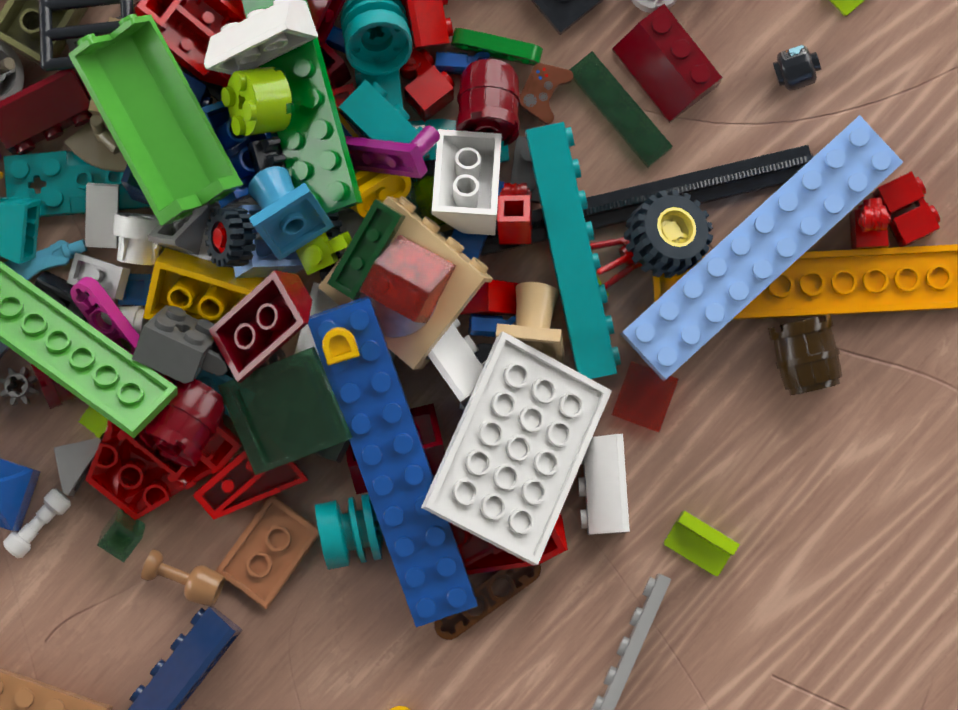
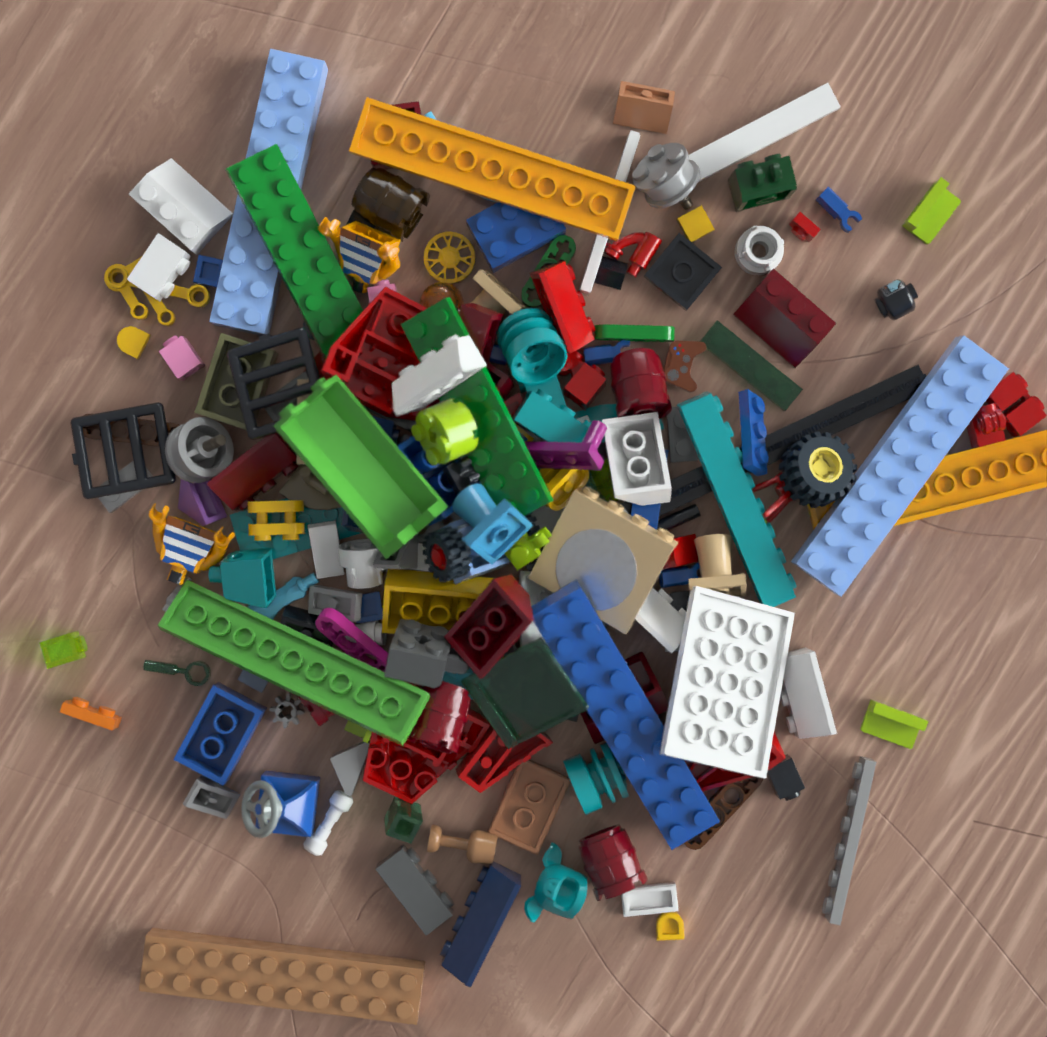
camera: 15 degrees left, 5 degrees up
yellow tile [322,327,360,366] -> none
dark green plate [327,199,406,300] -> none
clear red slope [360,235,456,323] -> none
red brick [497,182,532,244] -> none
clear red piece [611,361,679,433] -> none
dark brown piece [768,314,842,395] -> none
none -> yellow brick [248,500,305,541]
none -> dark grey brick [376,844,454,935]
none -> teal piece [524,842,588,922]
none -> dark red piece [578,824,648,901]
none -> white tile [621,882,679,917]
none -> black piece [657,504,701,531]
none -> blue plate [738,389,769,477]
none -> black brick [767,754,805,801]

